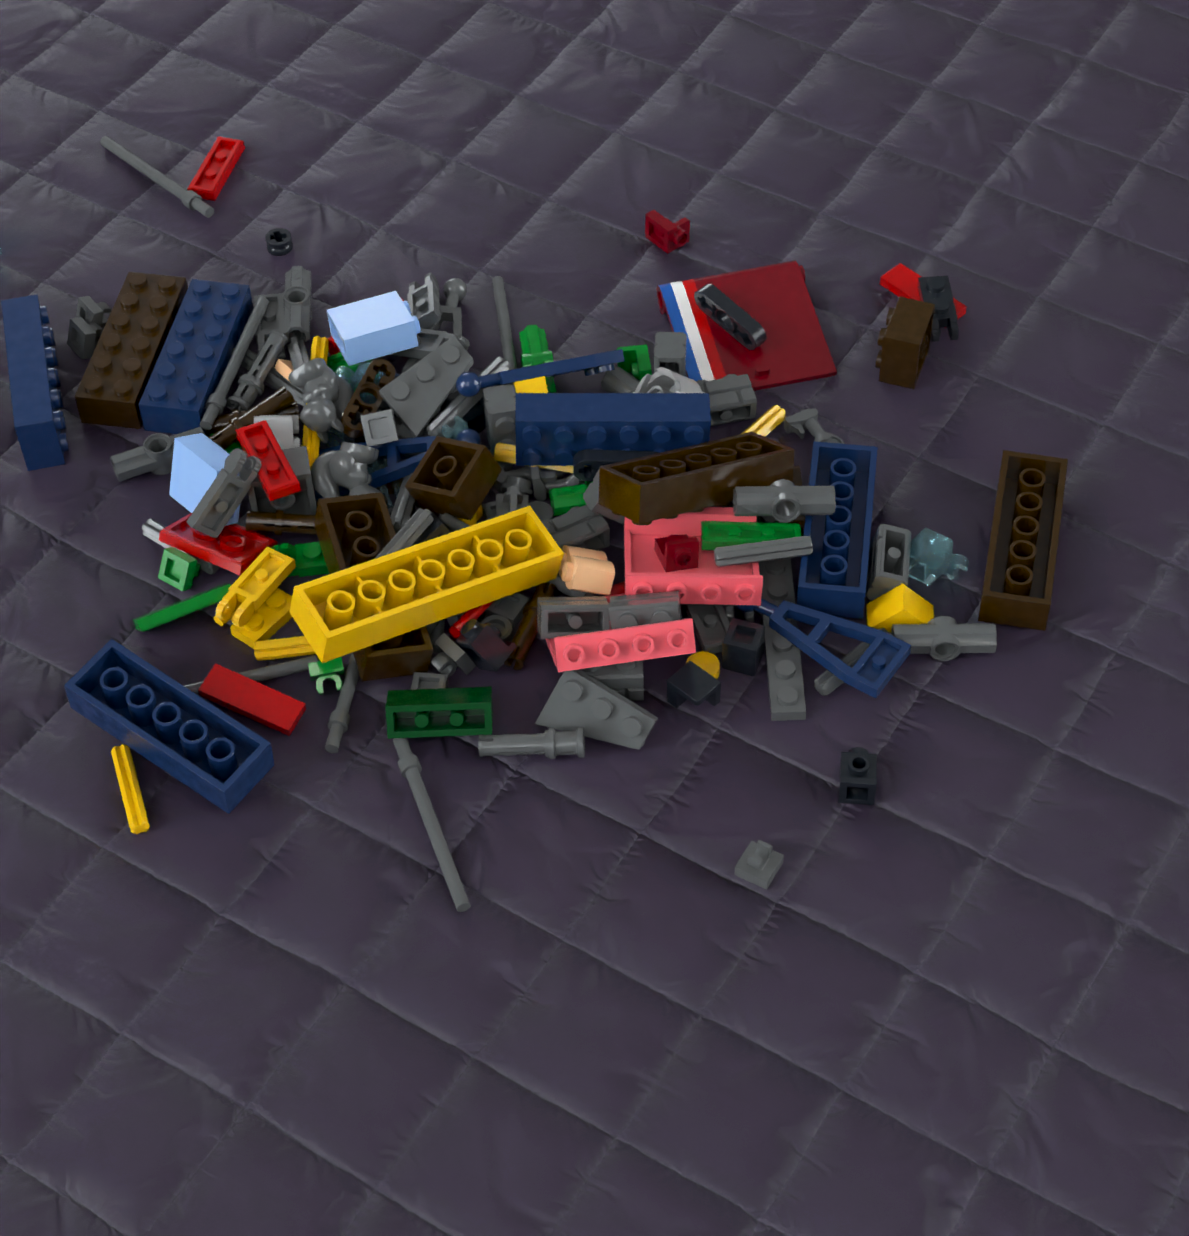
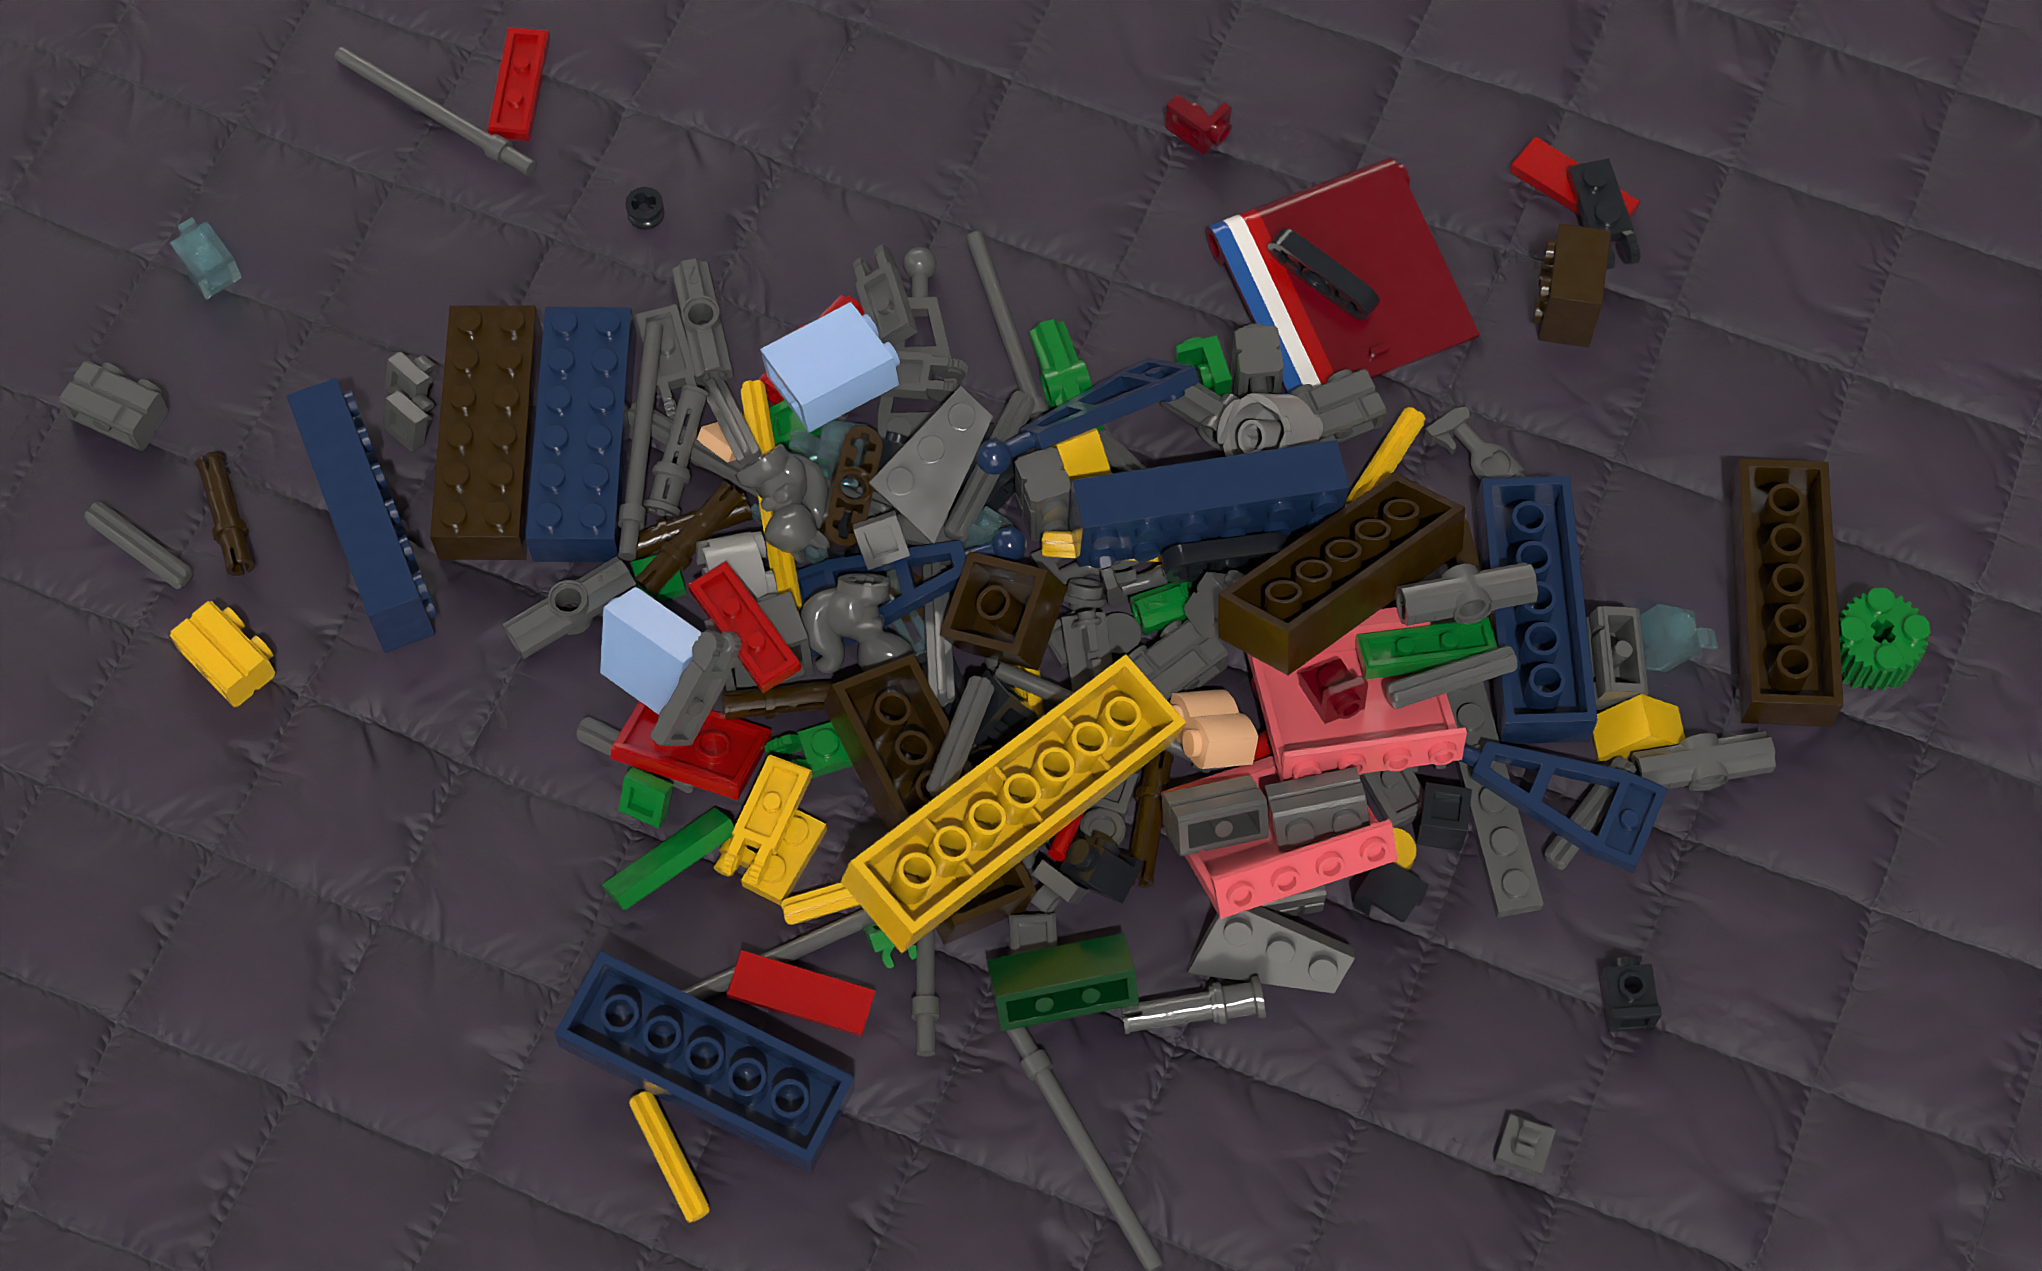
camera: 10 degrees left, 15 degrees up
none -> green brick [1838,588,1930,691]

